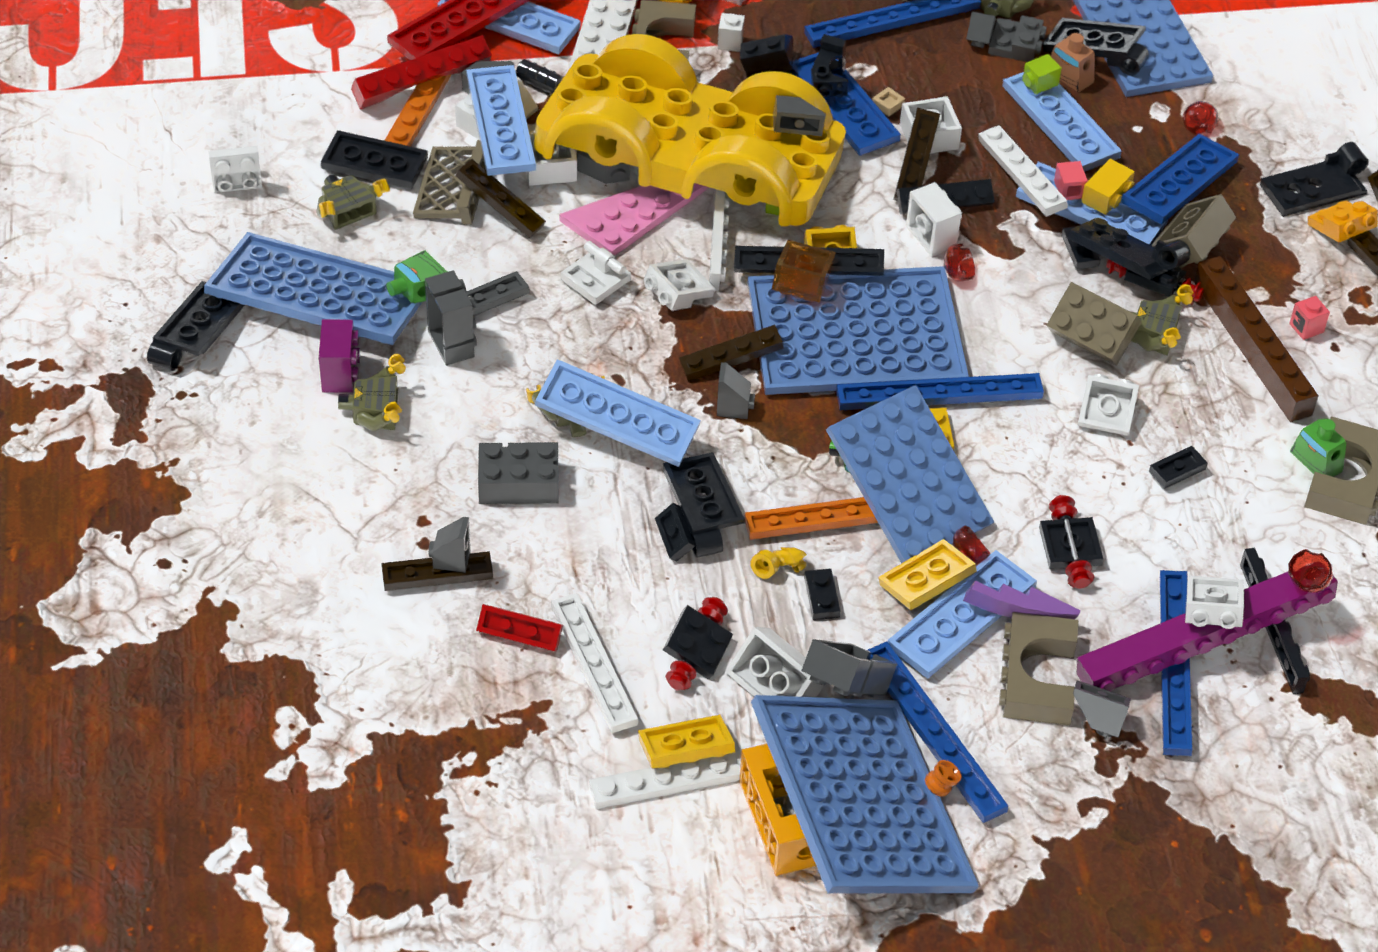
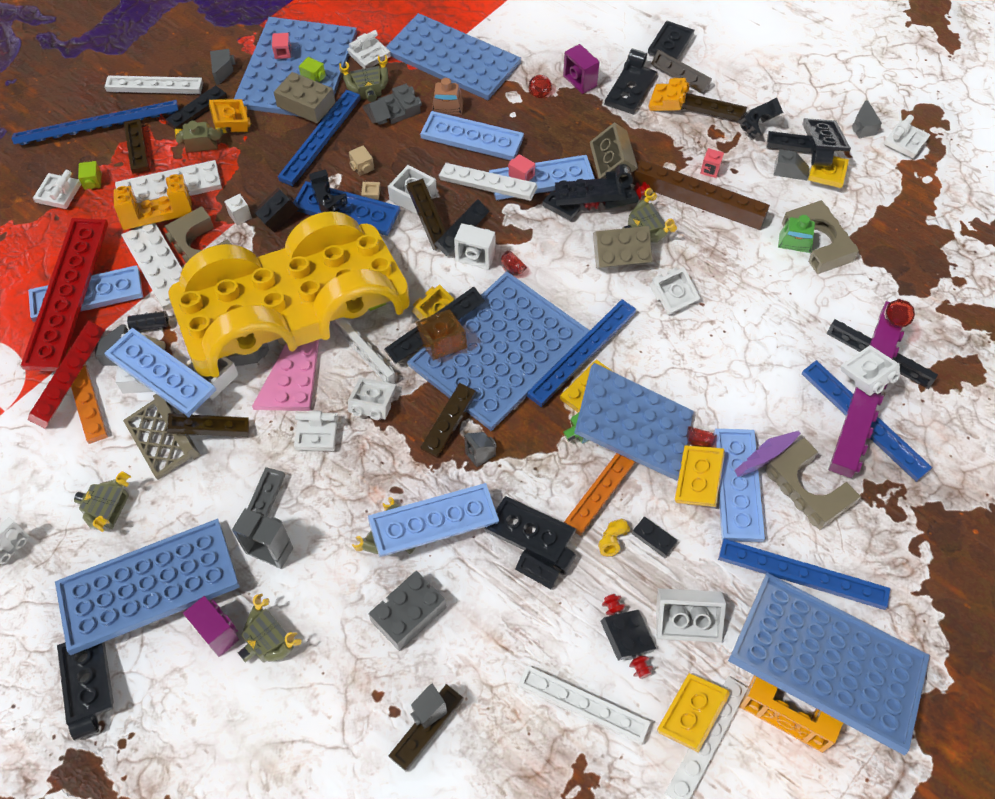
camera: 40 degrees left, 10 degrees up
black plate [320,130,428,189] -> none
bright green torso [386,250,448,303] -> none
red plate [476,604,563,652] -> none
dark grey slope [773,95,825,136] -> none
dark grey piece [801,639,897,698] -> none
orange wheel [925,760,961,797] -> none
lime brick [1022,54,1062,94] -> none
black plate [1039,495,1103,589] -> none
black hinge [1043,18,1149,76] -> none
slope [1073,680,1131,737] -> none
yellow brick [1081,159,1135,215] -> none
blue plate [1121,133,1239,225] -> none
black plate [1149,446,1208,489] -> none
none -> tan brick [349,146,374,176]
none -> magenta brick [563,44,600,94]

